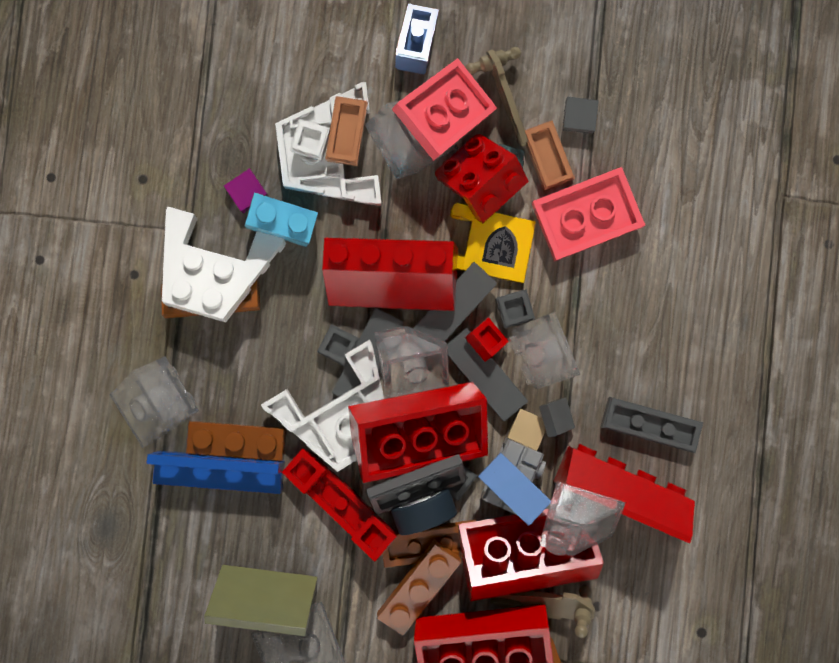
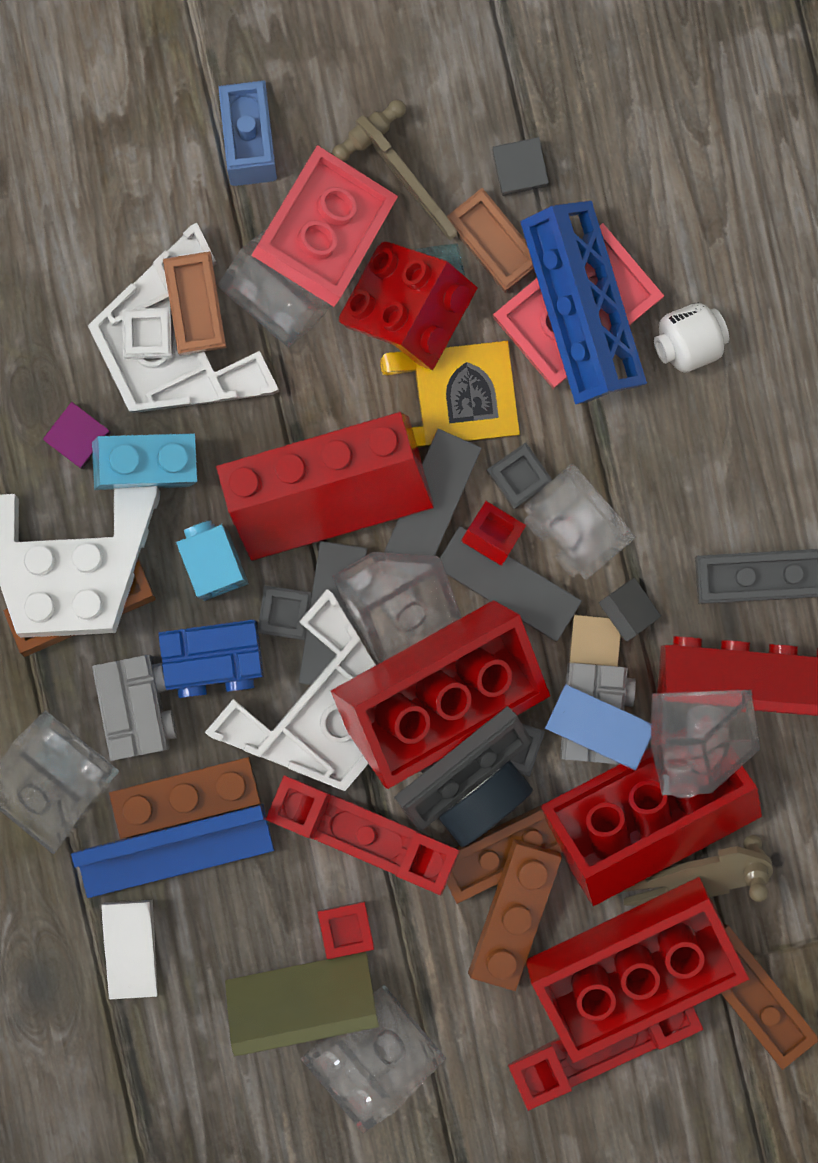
camera: 25 degrees left, 0 degrees up
none -> light grey brick [92,655,177,761]
none -> white slope [102,900,158,999]
none -> blue brick [159,619,264,698]
none -> medium azure brick [176,520,249,601]
none -> red tile [317,901,374,959]
none -> blue fence [520,200,647,405]
none -> white head [654,302,729,373]

